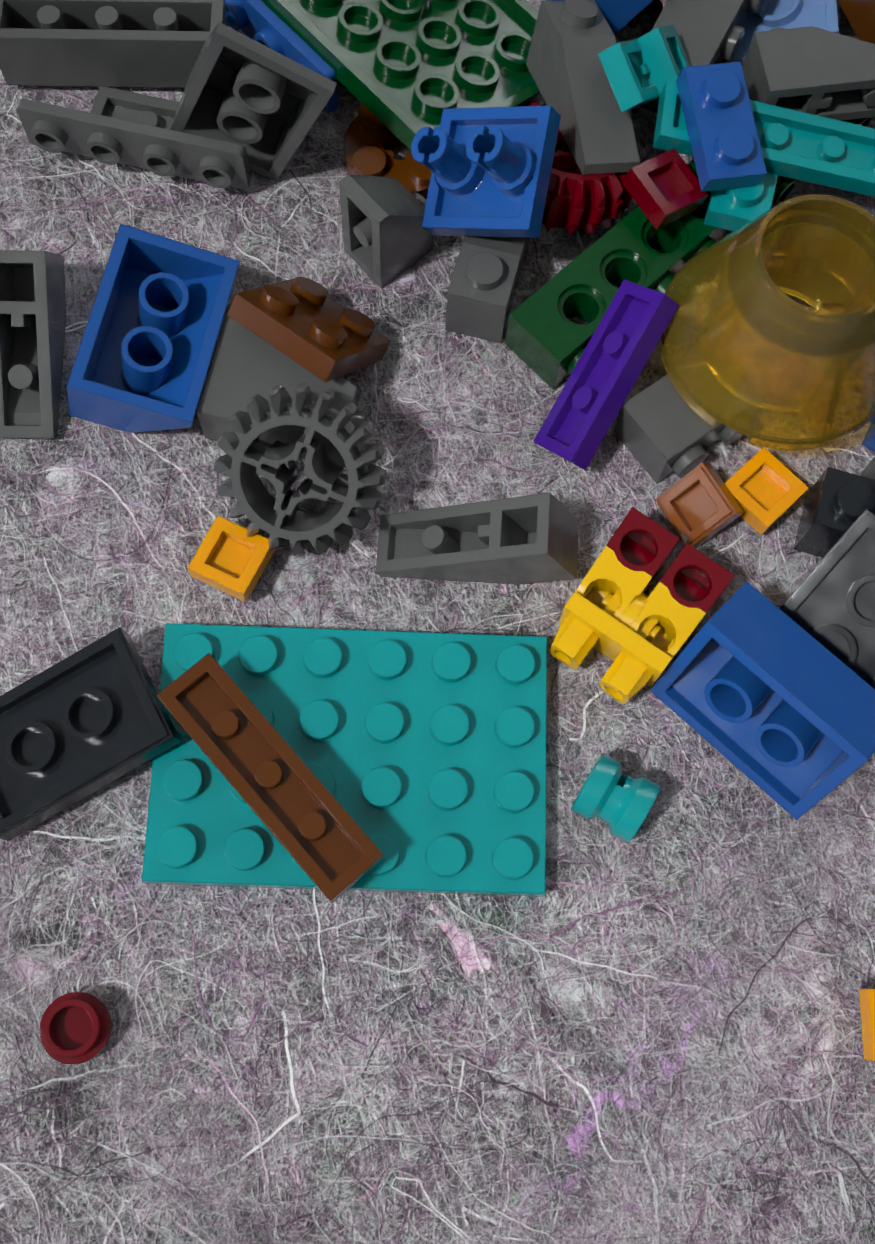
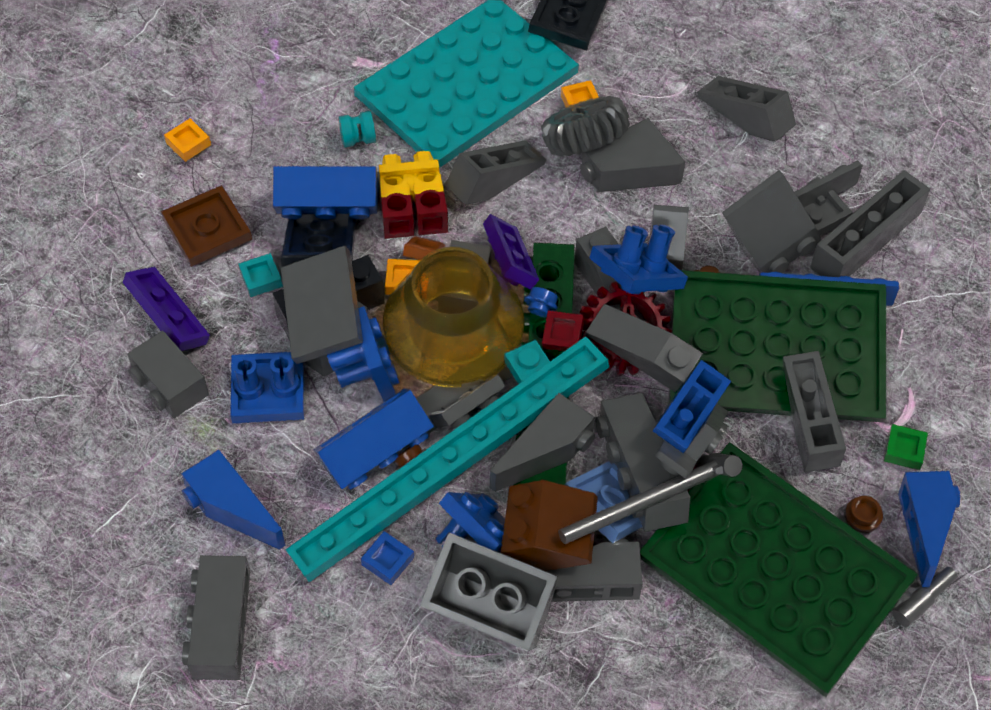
camera: 140 degrees right, 15 degrees down
blue slope [67,223,240,433] -> none
reddish brown plate [156,653,384,904] -> none
reddish brown plate [227,277,391,383] -> none
teal slope [598,25,690,112] -> none
blue plate [676,62,767,192] -> none
none -> blue plate [524,287,558,317]

